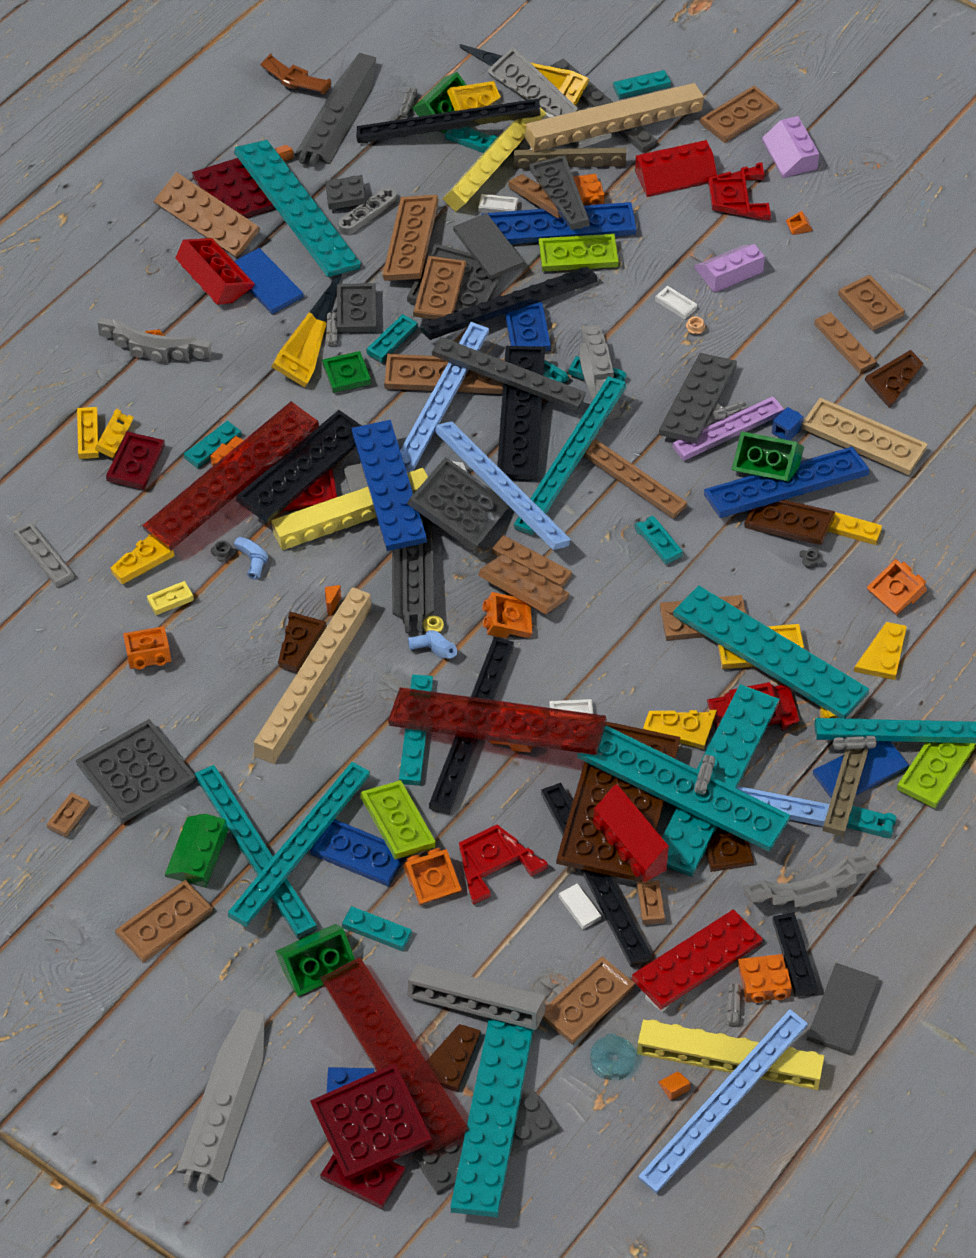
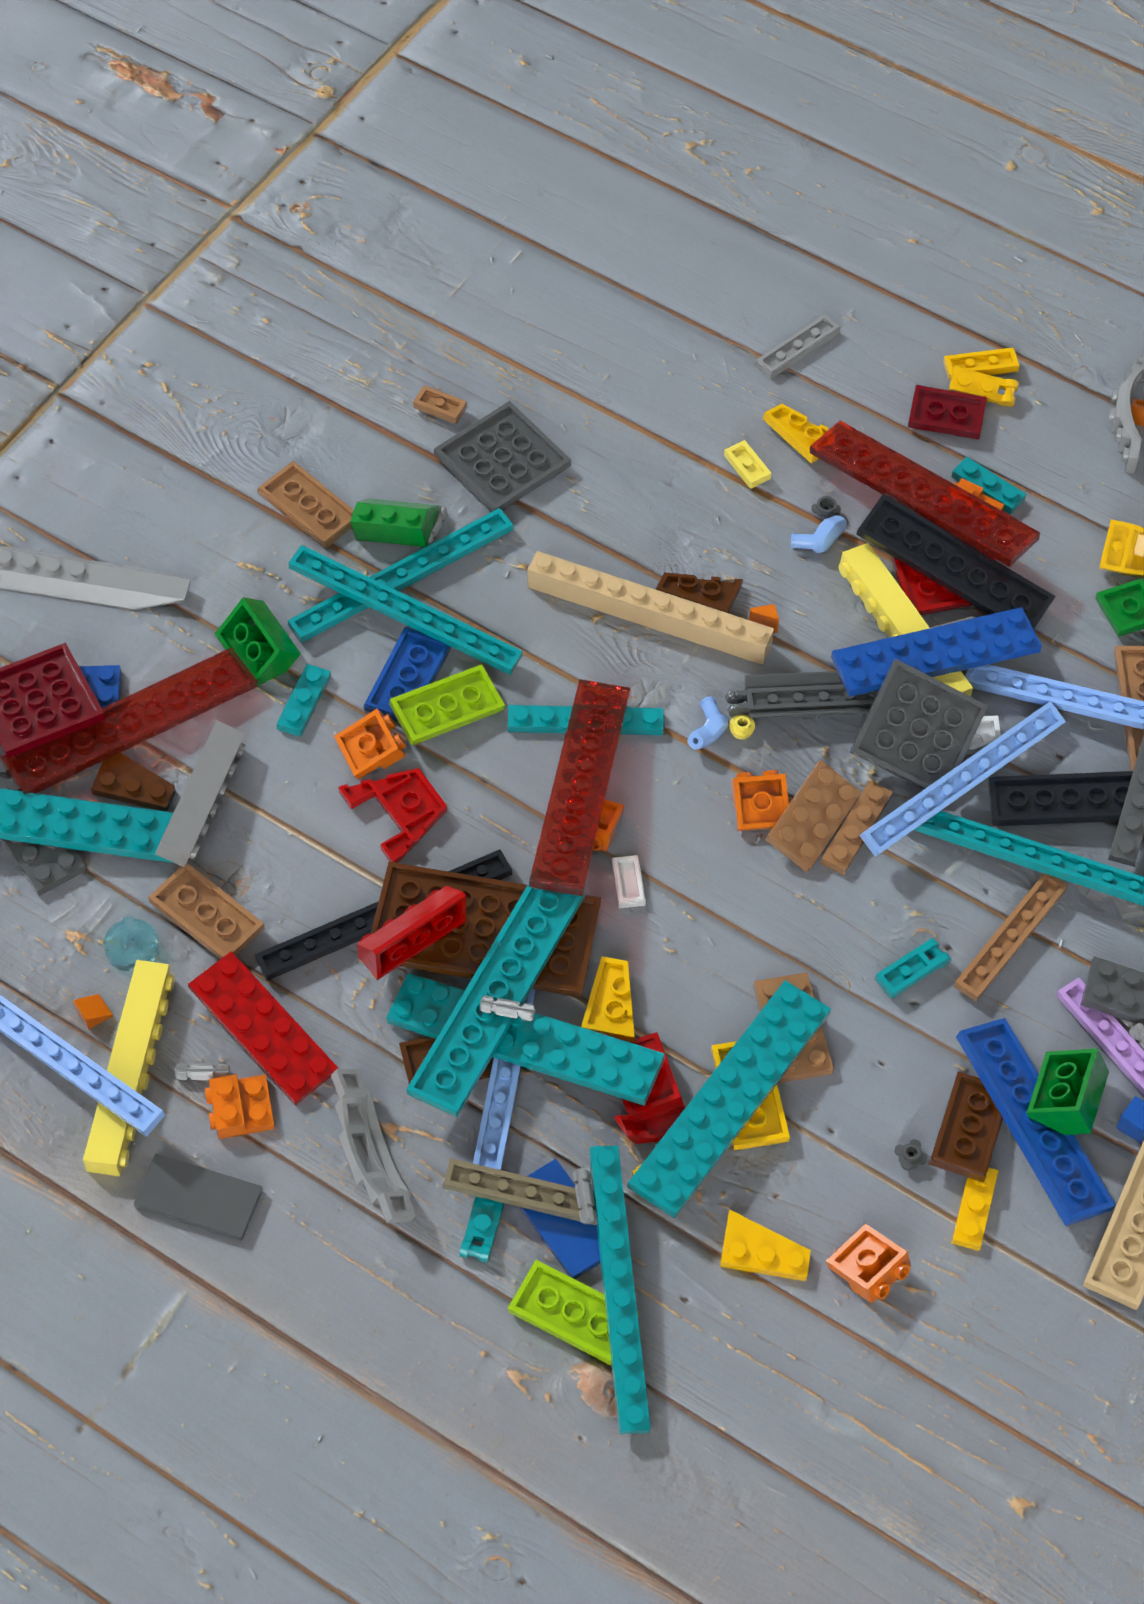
camera: 85 degrees right, 5 degrees up
orange plate [123,626,172,670] -> none
black plate [429,637,514,814] -> none
white tile [559,884,601,930] -> none
medium nougat plate [637,880,665,925] -> none
black plate [772,912,818,997] -> none

